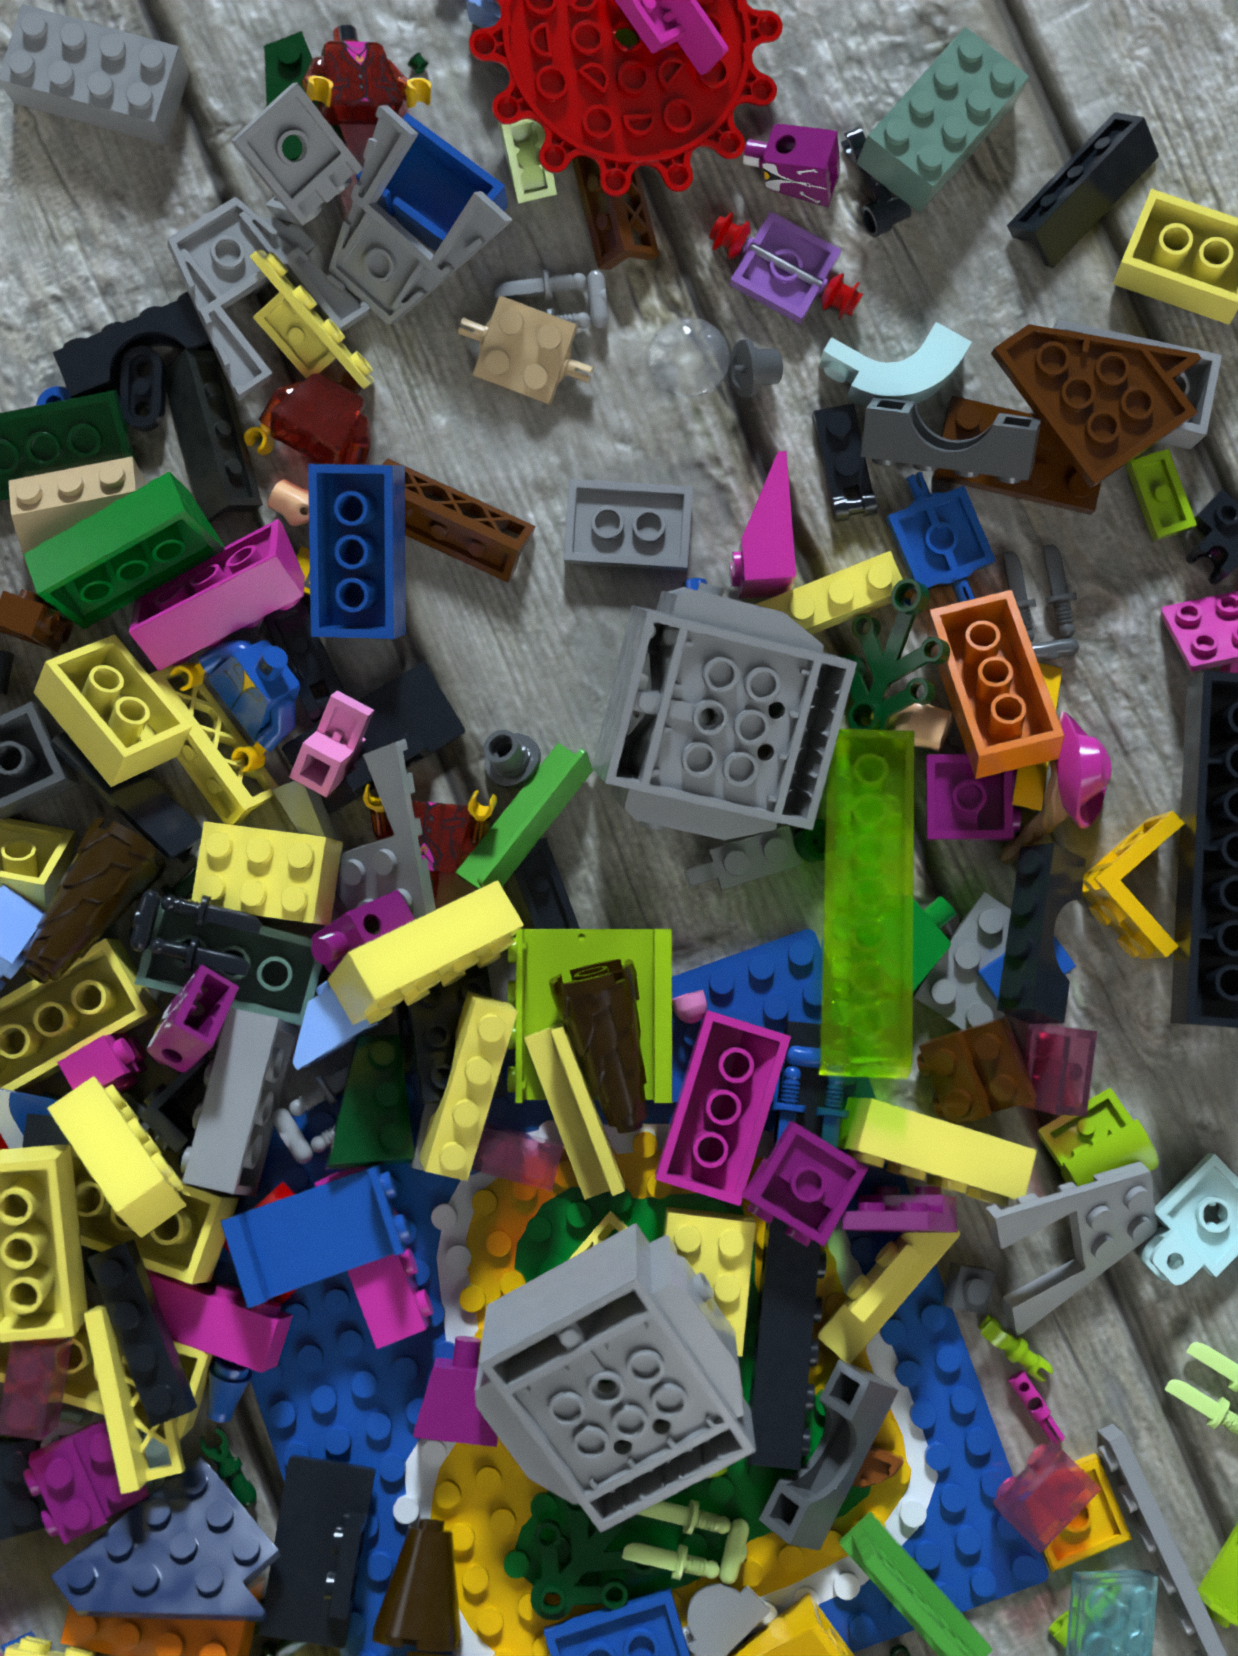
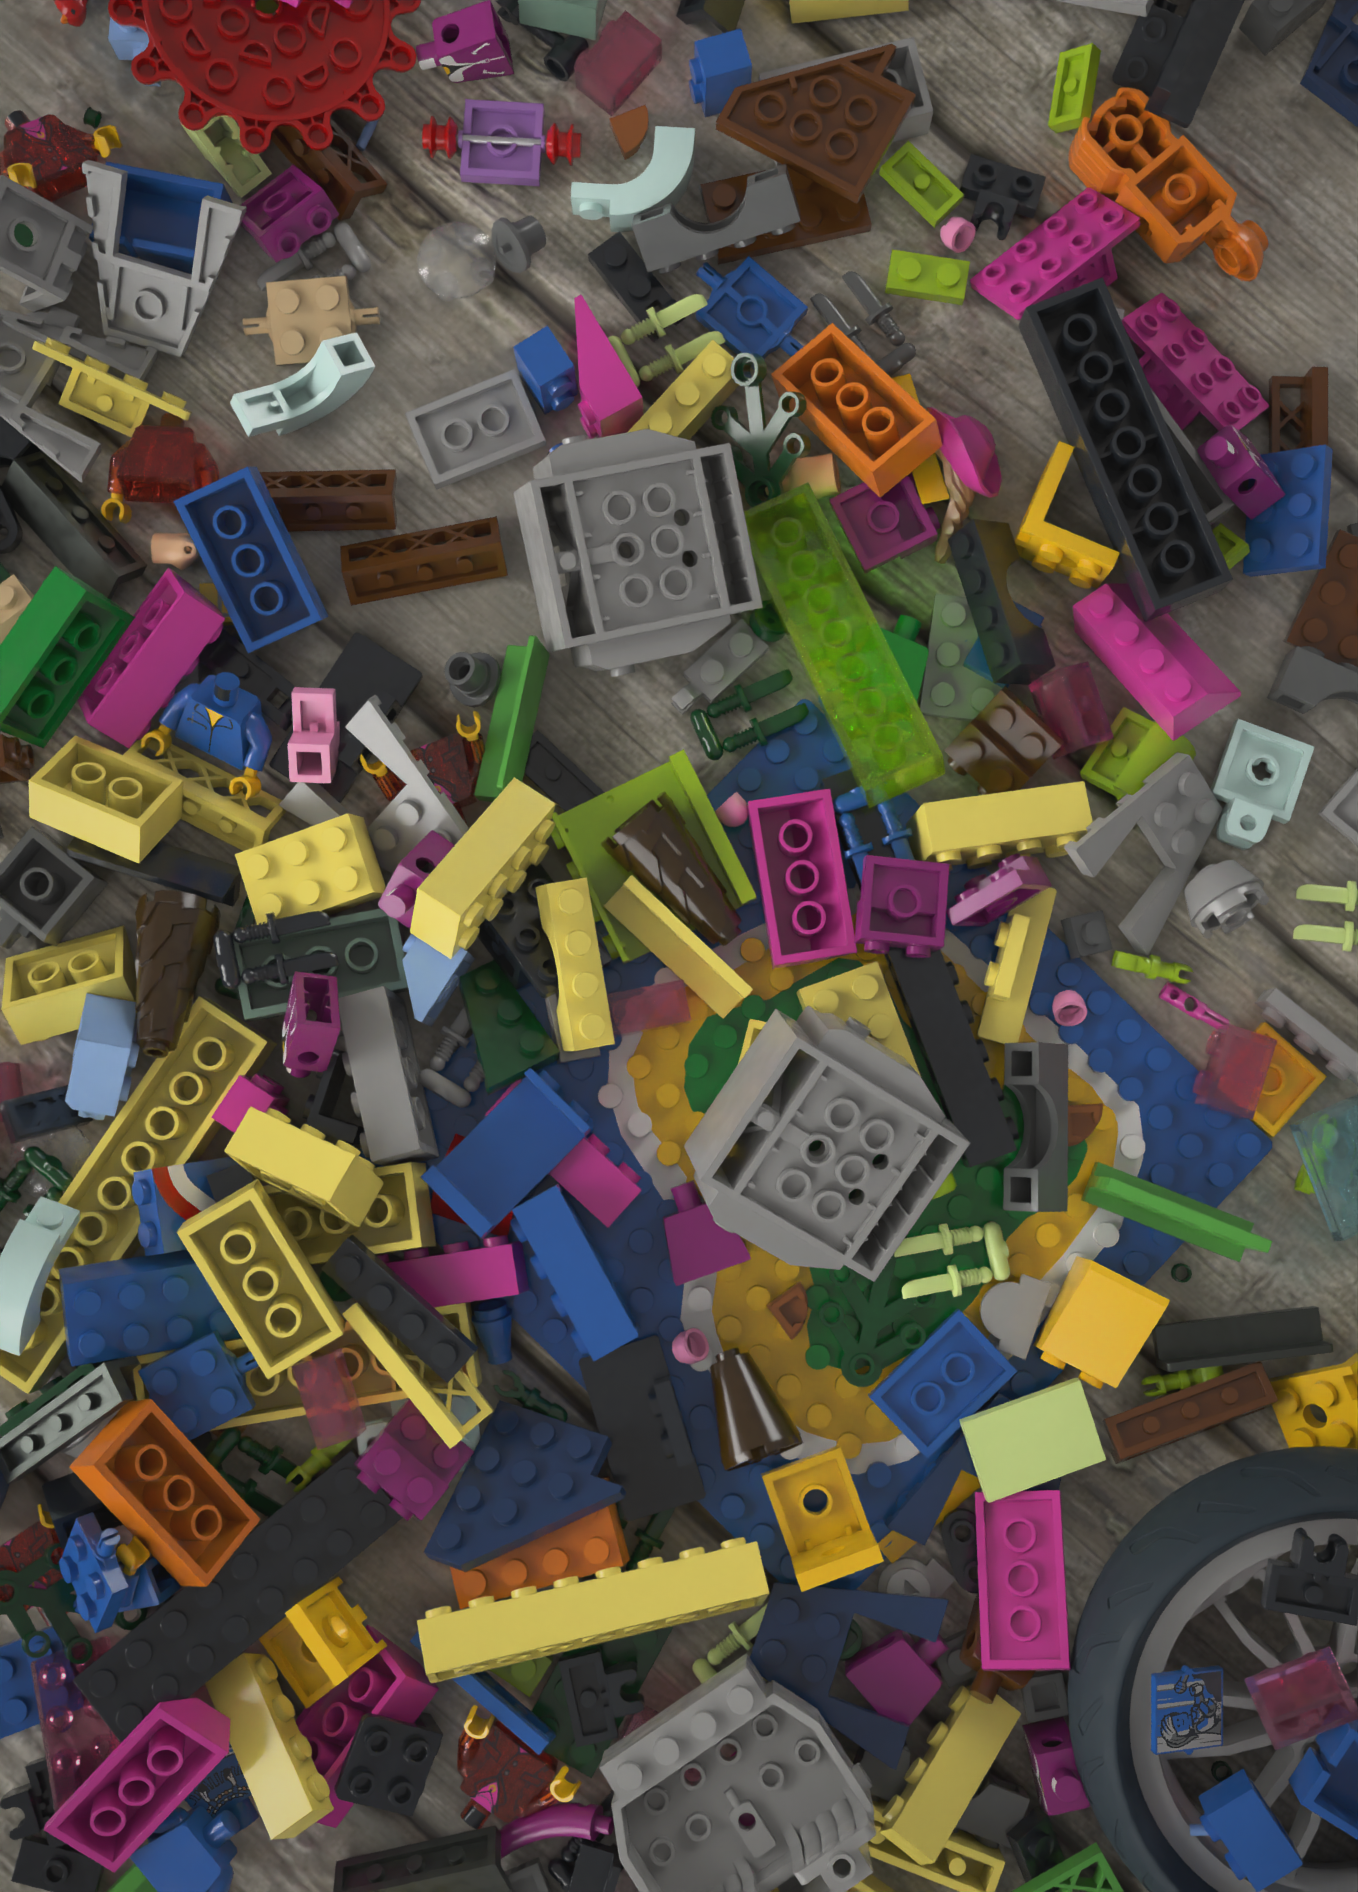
camera: 25 degrees left, 0 degrees up
none -> light aqua arch [230,332,375,437]
none -> magenta plate [240,164,339,263]
none -> reddish brown fence [340,516,508,606]
none -> medium blue piece [356,119,379,151]
none -> blue brick [510,1184,641,1361]
none -> blue brick [513,325,578,415]
none -> clear pink brick [574,10,662,117]
none -> yellowish green piece [608,294,725,388]
none -> dark orange tile [609,104,649,160]
none -> bright pink hinge [672,1328,709,1364]
none -> blue brick [689,28,752,117]
none -> dark green piece [690,669,809,761]
none -> dark orange tile [766,1281,808,1340]
none -> lime plate [885,249,970,305]
none -> bright pink hinge [940,216,975,253]
none -> bright pink hinge [1052,990,1087,1026]
none -> dark pink slope [1073,583,1241,741]
none -> light grey cone [1184,860,1269,939]

